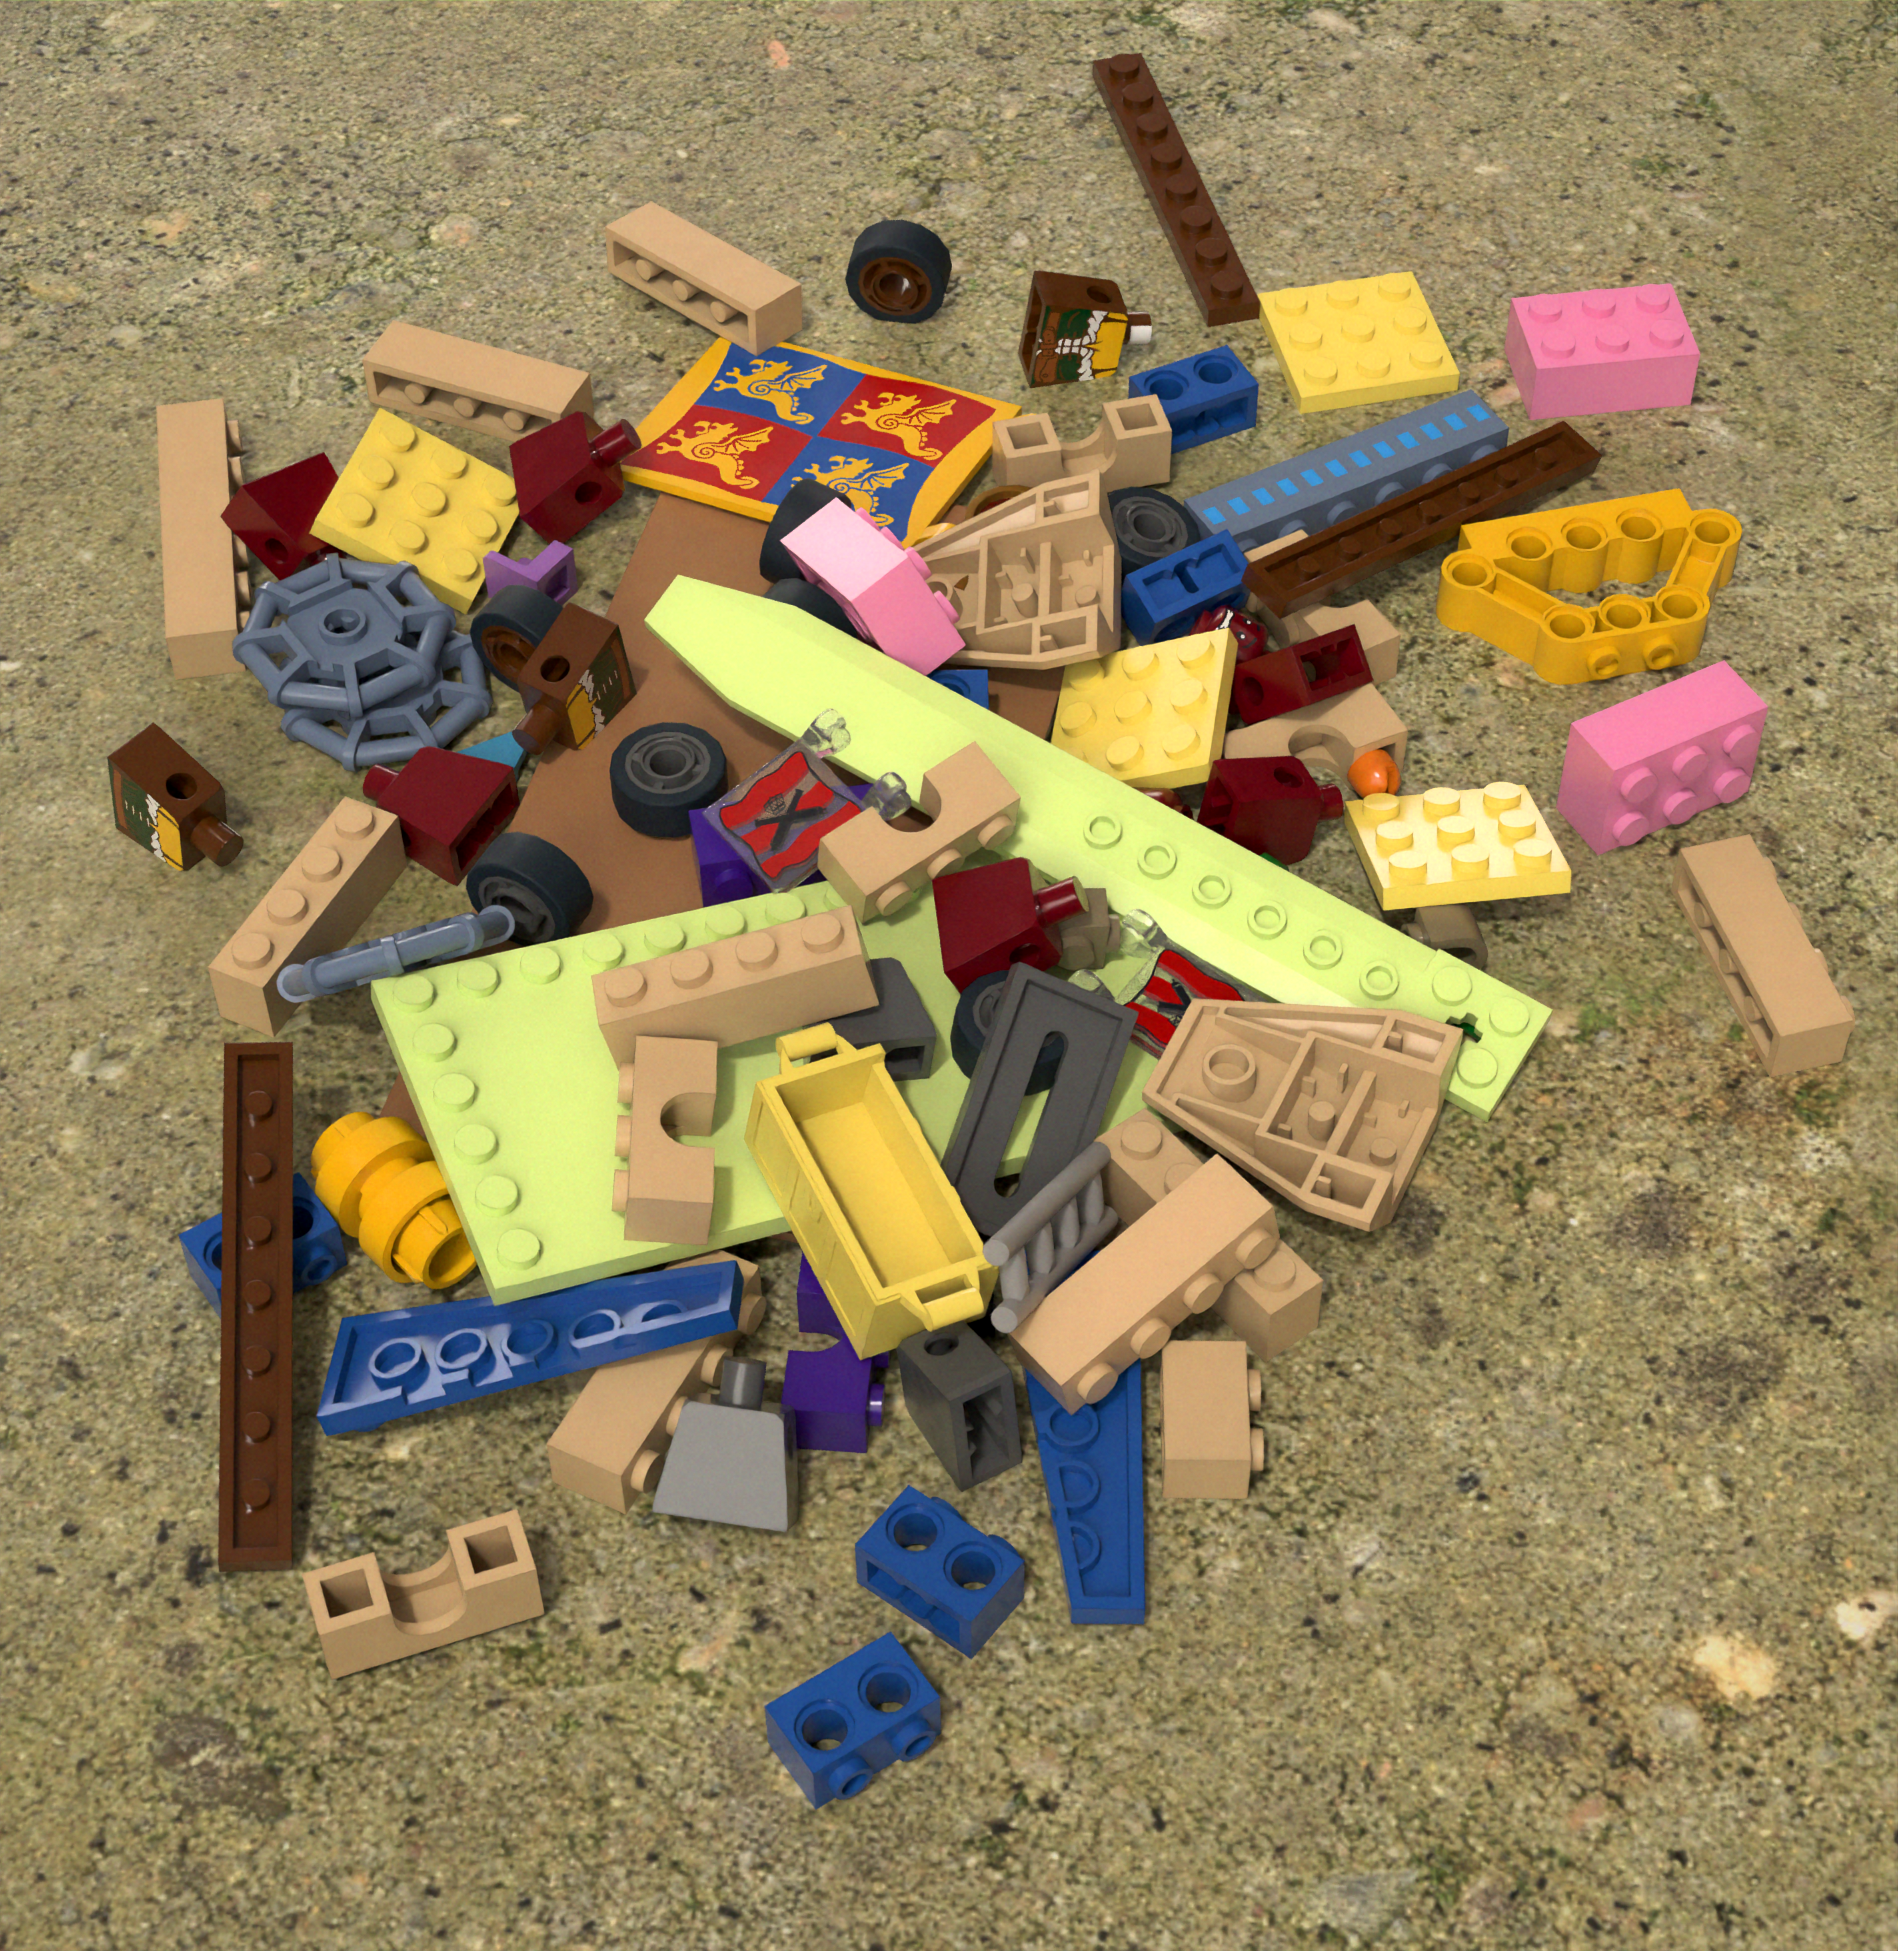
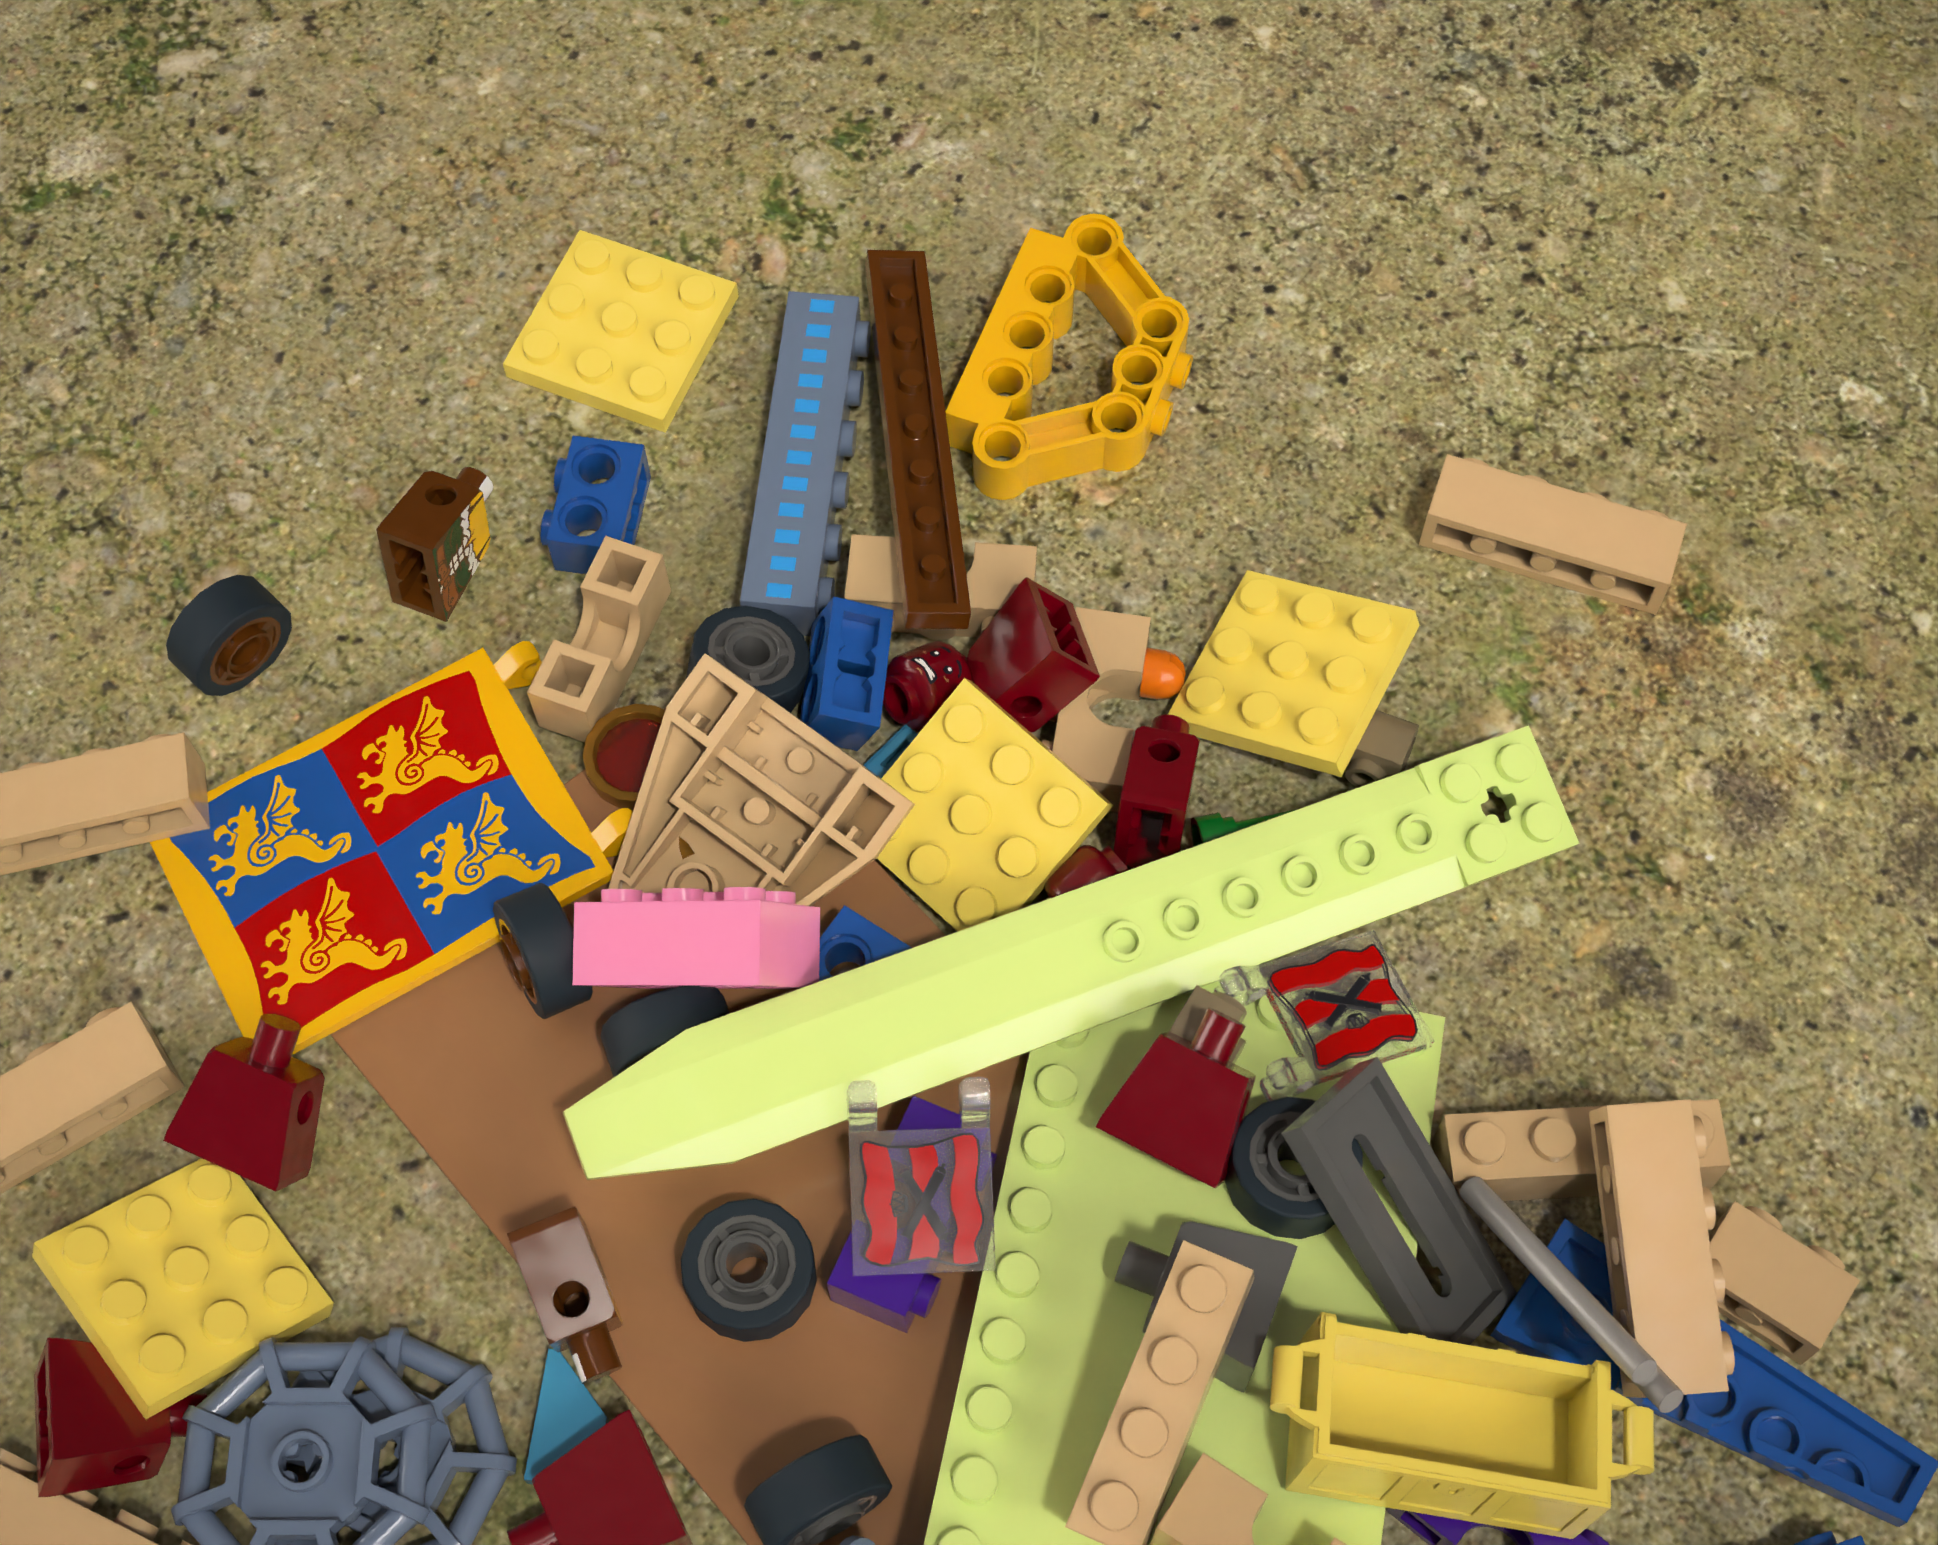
camera: 55 degrees left, 15 degrees up
black wheel [470,585,563,693] -> none
medium lavender panel [483,540,578,606] -> none
tan arch [817,741,1021,924] -> none
dark grey torso [895,1320,1022,1492] -> none
reddish brown plate [1092,53,1260,327] -> none
tan wedge [1142,998,1463,1232] -> none
bright pink brick [1504,283,1700,420] -> none
bright pink brick [1556,660,1768,855] -> none

